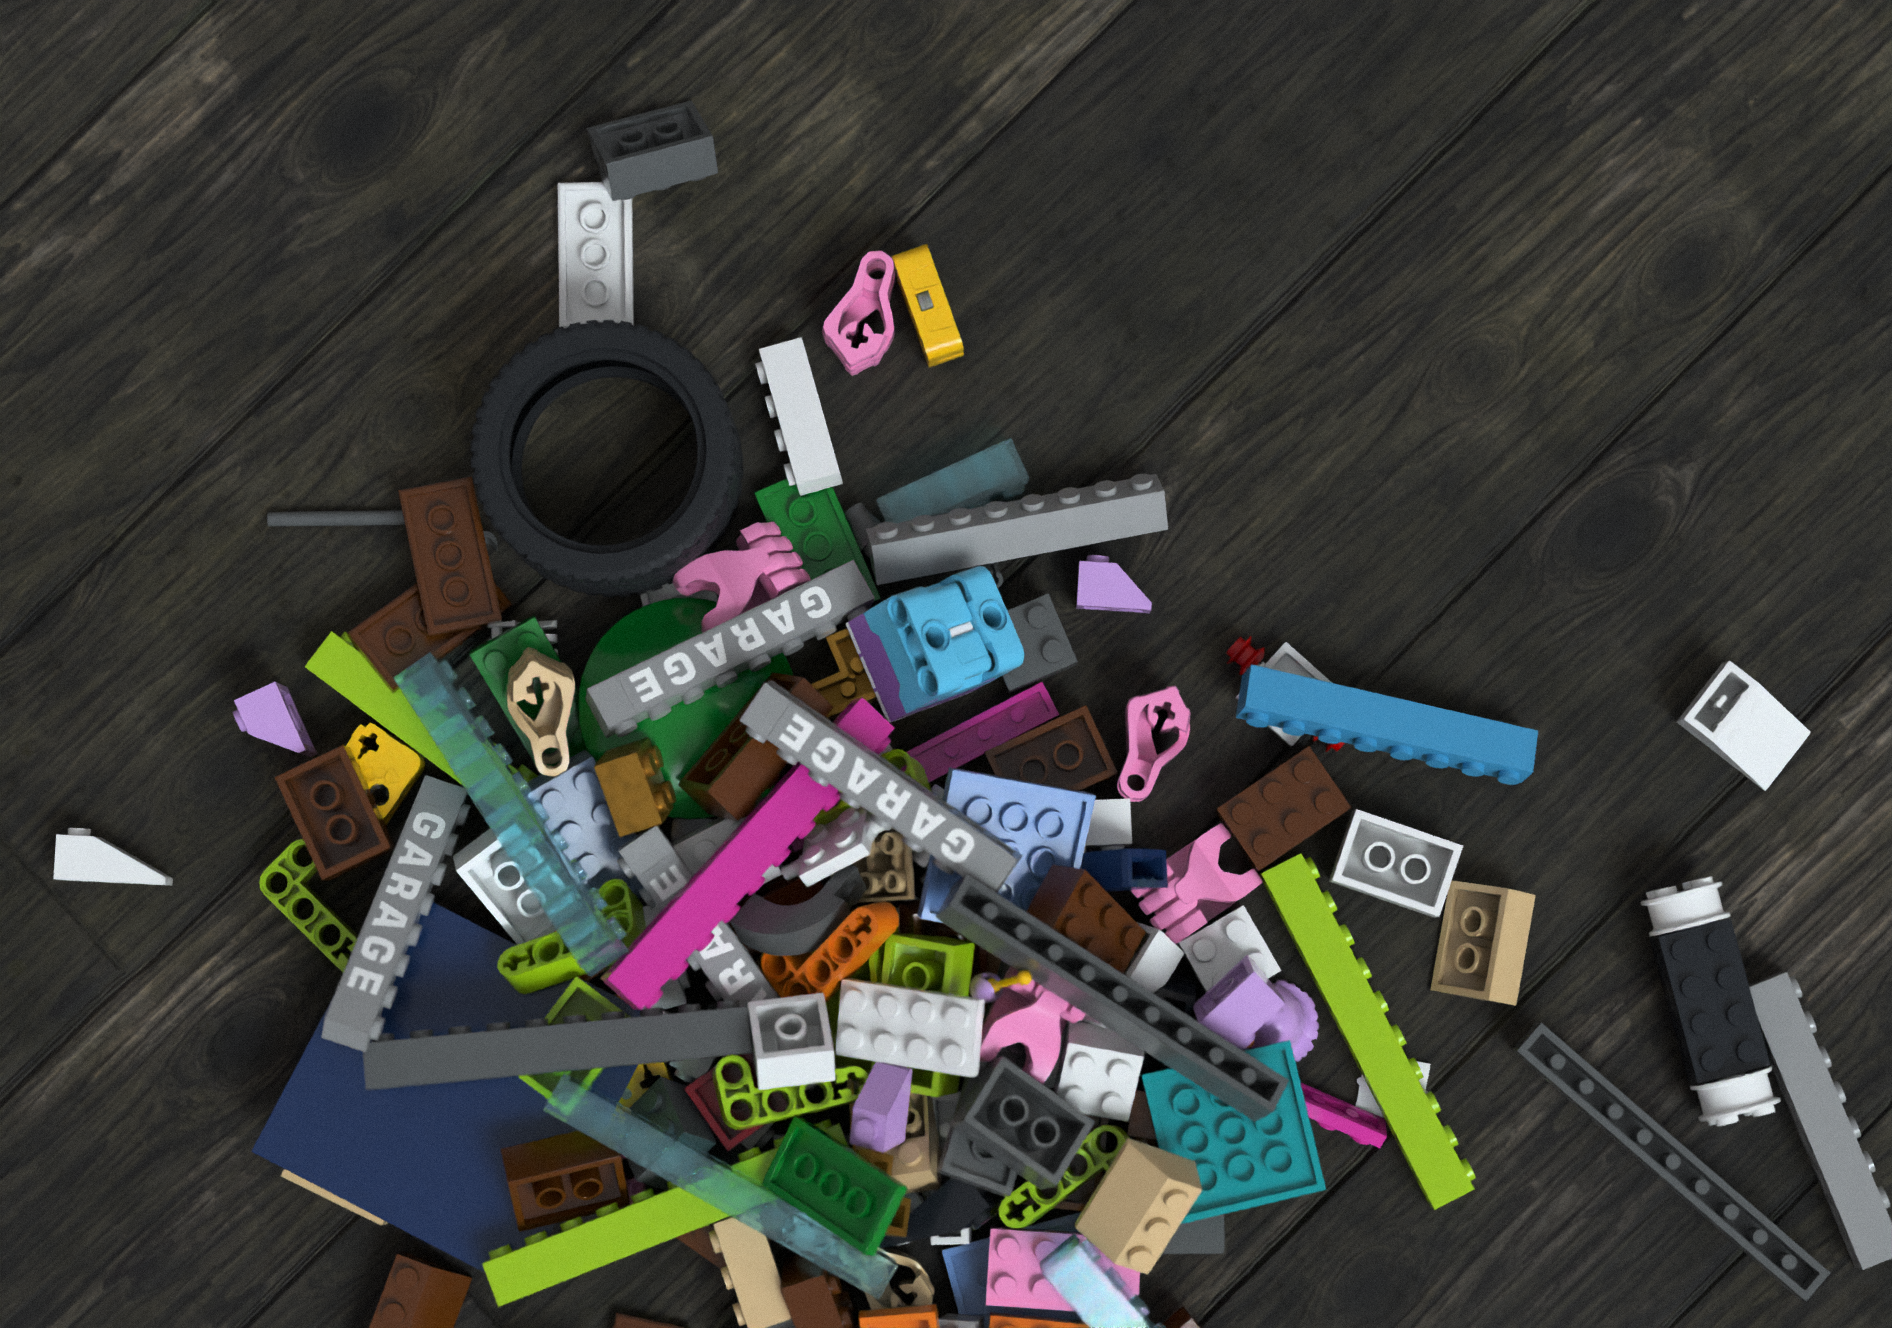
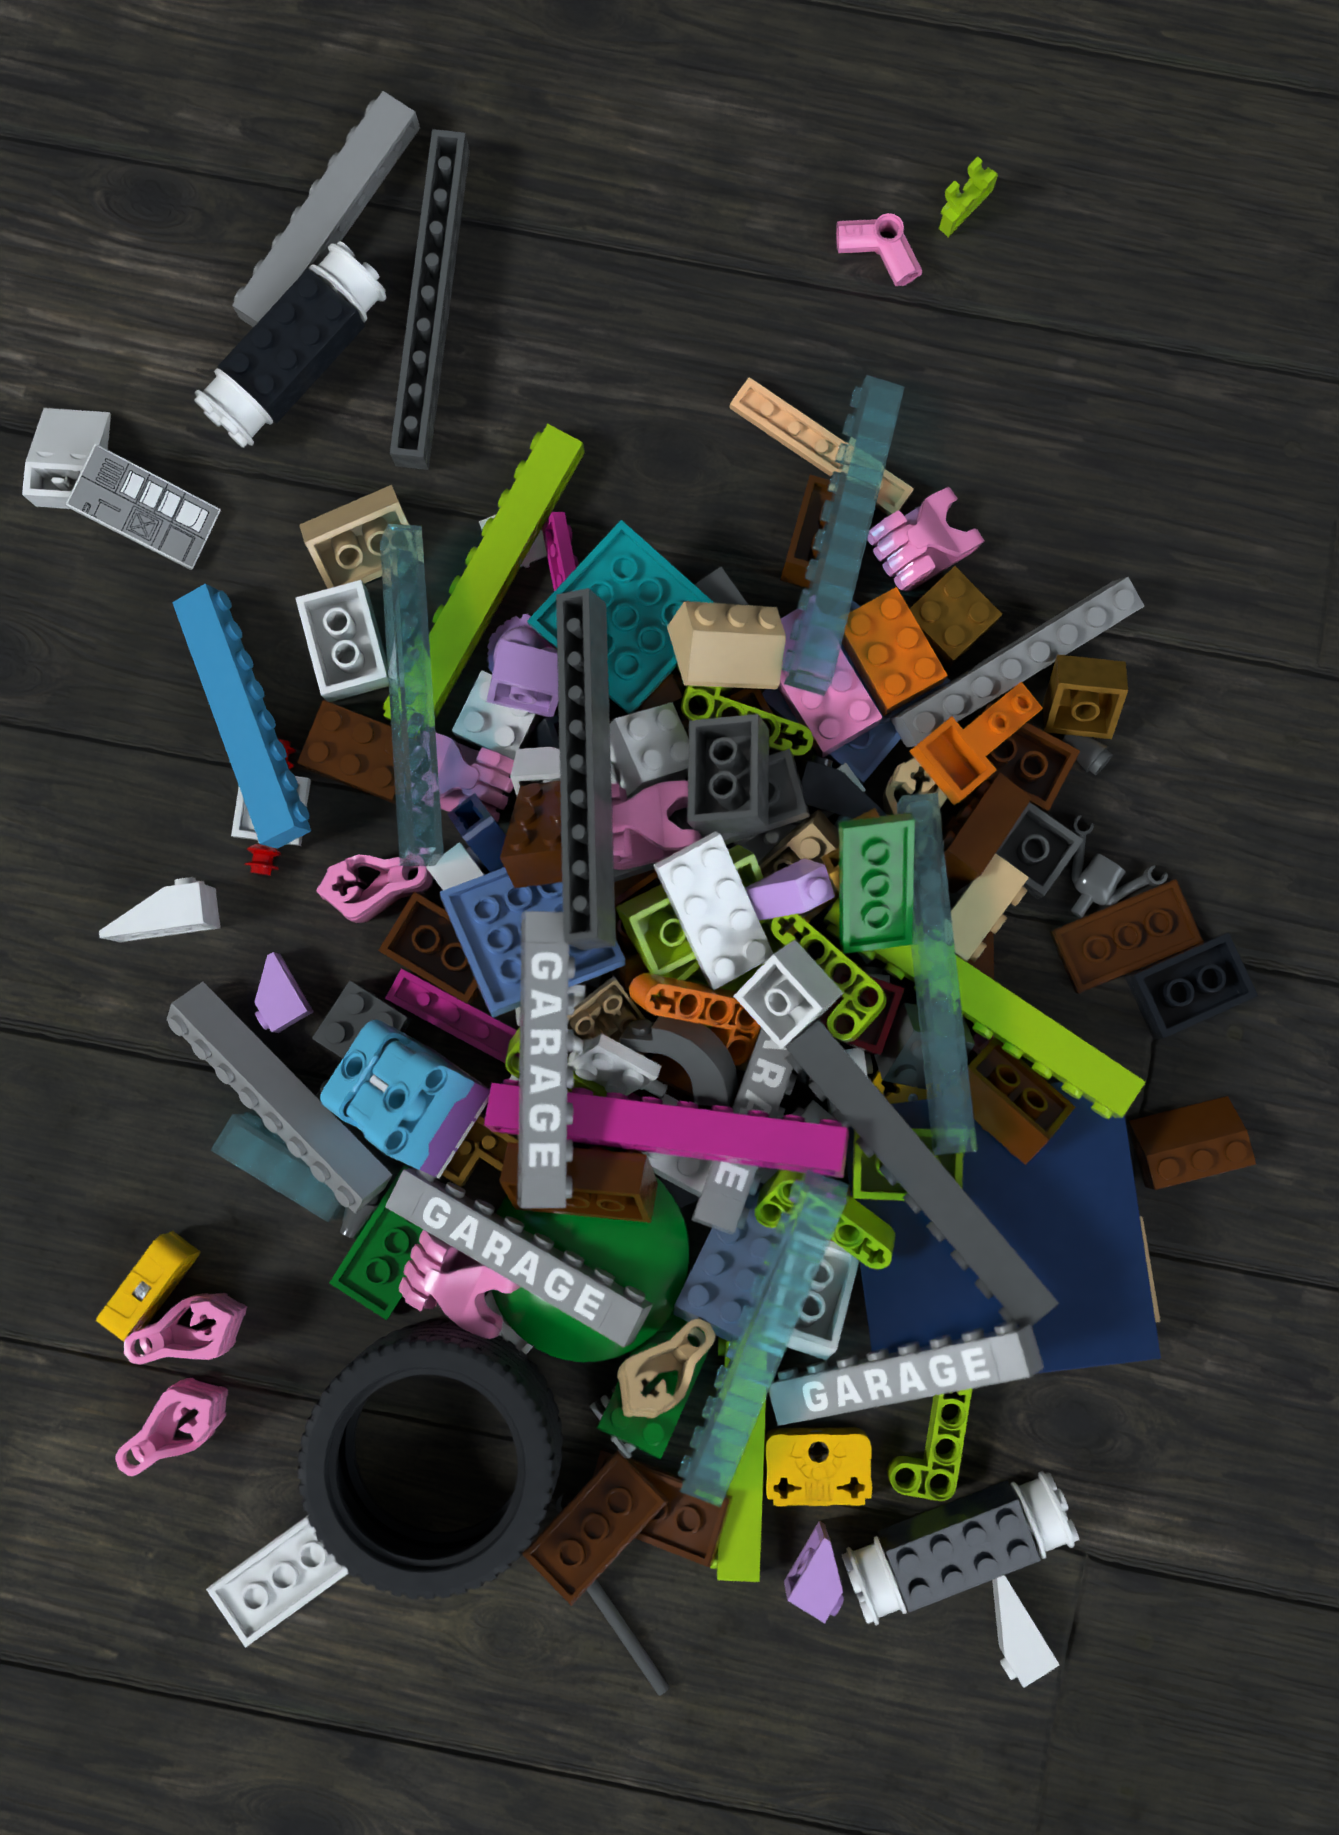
camera: 125 degrees left, 0 degrees up
reddish brown brick [275,745,396,881] -> none
dark grey slope [587,100,718,201] -> none
pearl gold brick [594,737,676,837] -> none
white brick [755,337,843,496] -> none
lavender hinge [970,970,1032,1004] -> none
none -> tile [65,444,221,570]
none -> white slope [99,877,220,942]
none -> bright pink piece [115,1378,228,1476]
none -> clear light blue brick [380,524,444,866]
none -> brick [841,1471,1080,1625]

